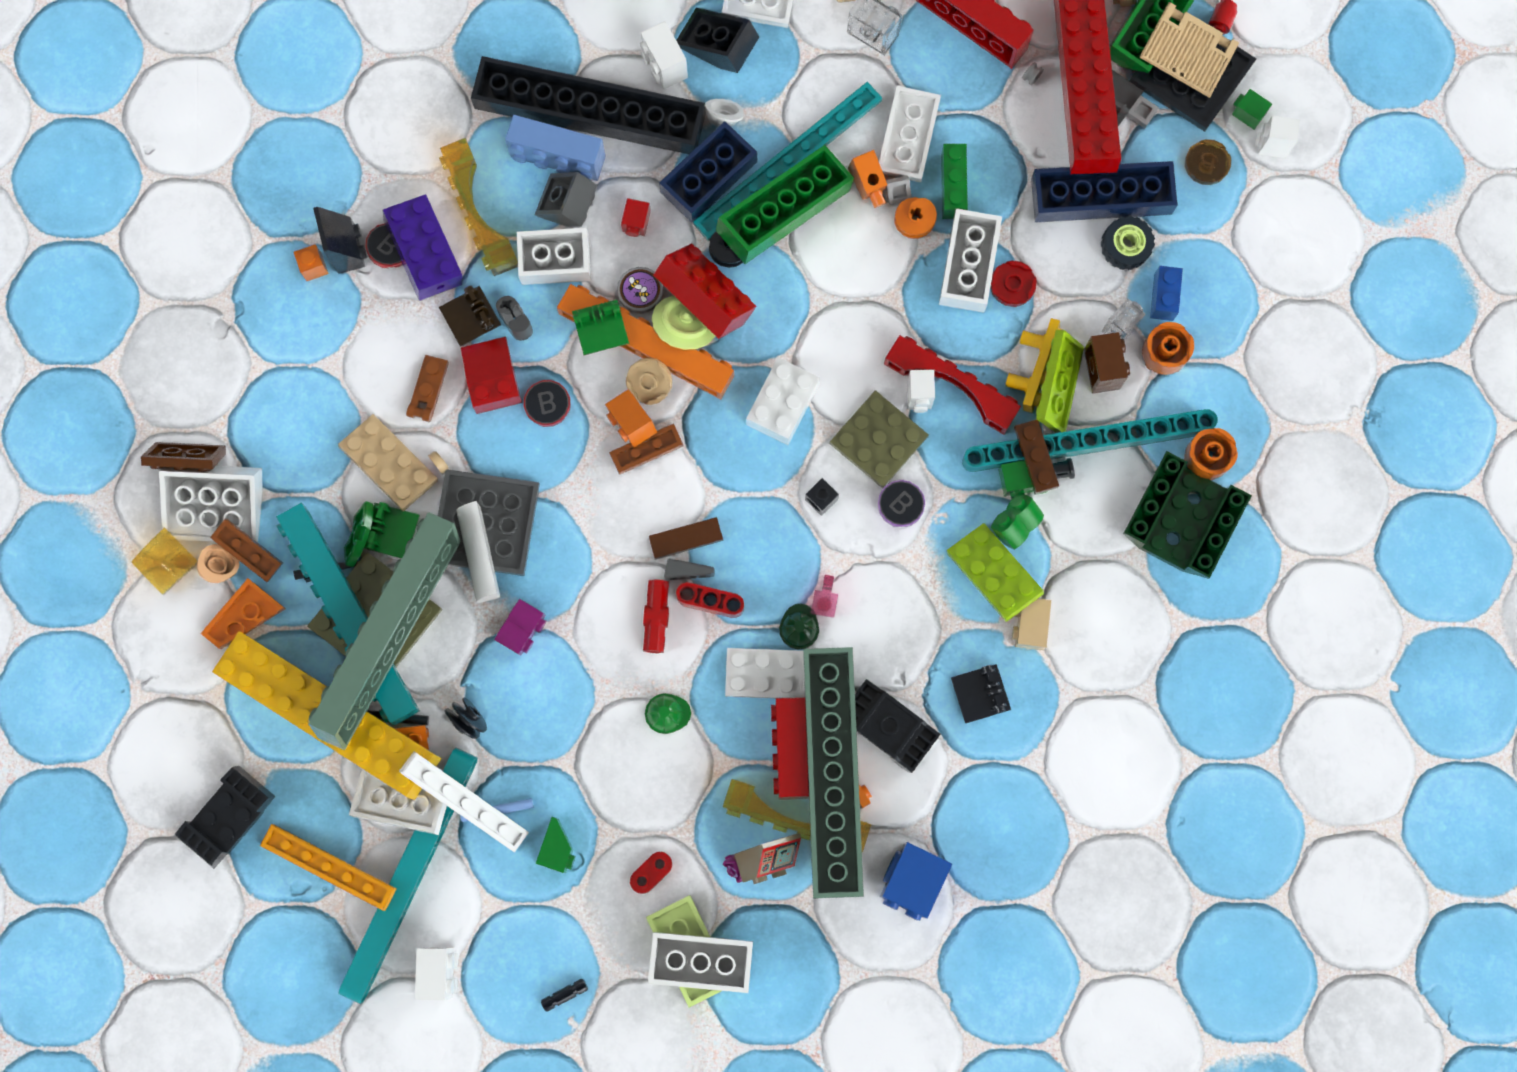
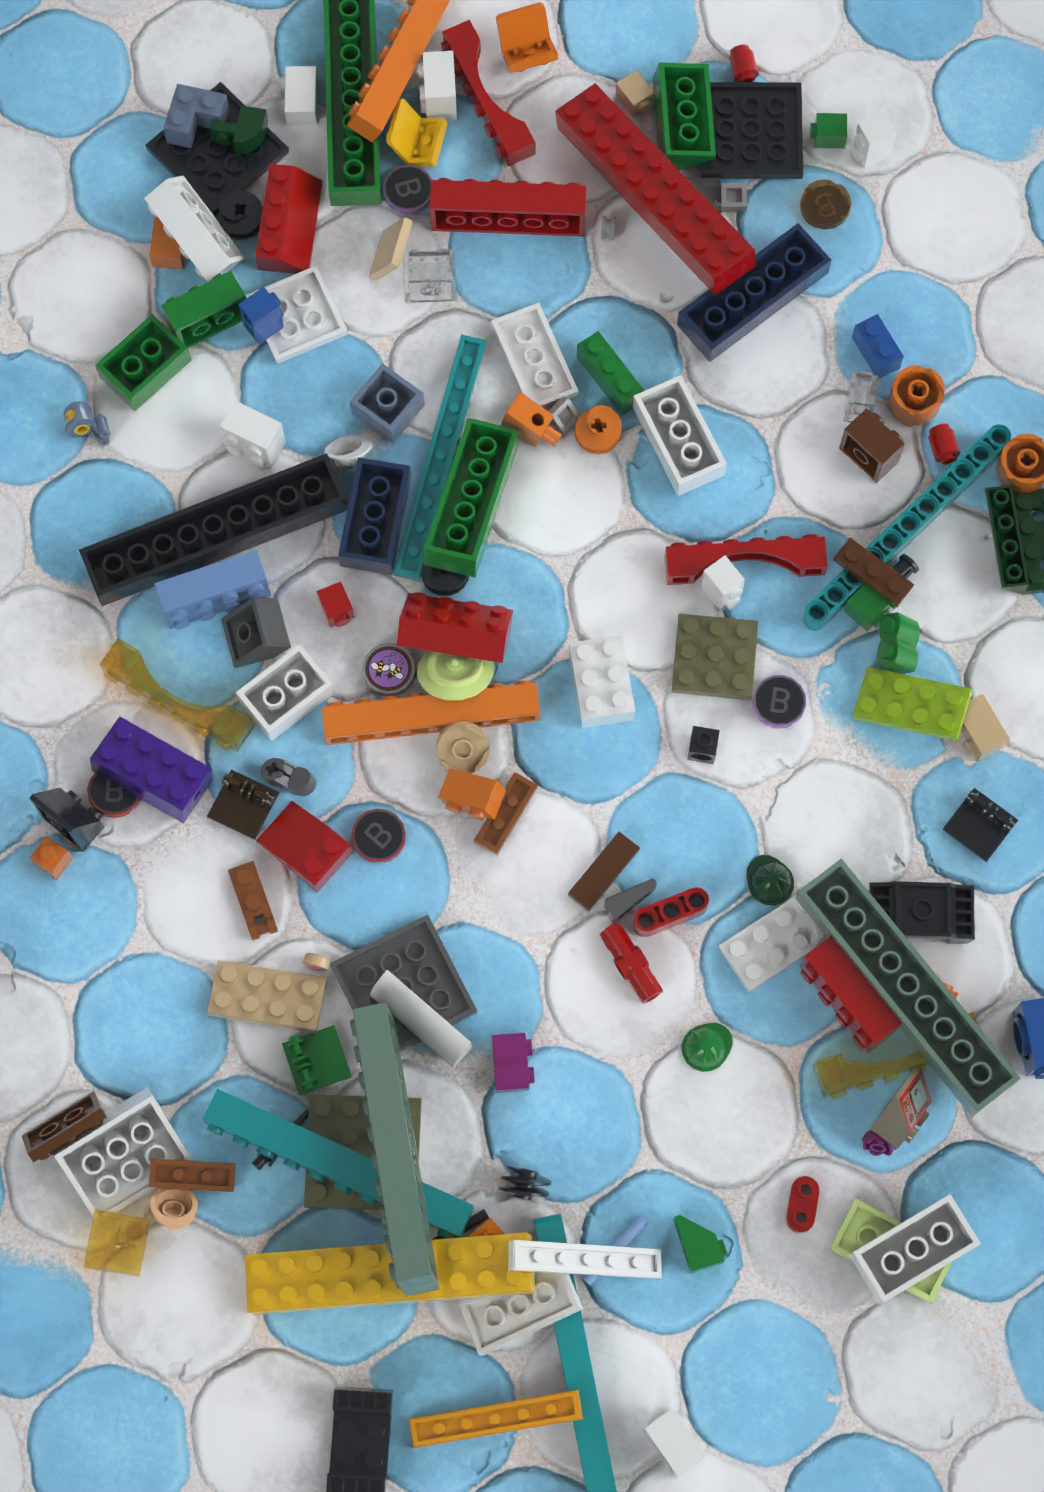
camera: 35 degrees left, 5 degrees down
orange wing [200,578,286,649] -> none
green tile [344,501,374,567] -> none
black axle [541,979,588,1012] -> none
green hinge [572,300,629,355] -> none
black slope [676,8,759,73] -> none
clear pink plate [811,575,838,618] -> none
red tile [990,260,1037,307] -> none
yellow plate [1006,318,1063,413] -> none
lime plate [1036,330,1084,433] -> none
black wheel [1101,216,1155,270] -> none
tan window [1139,2,1239,98] -> none
none -> sand blue brick [350,363,425,444]
none -> red brick [928,423,960,465]

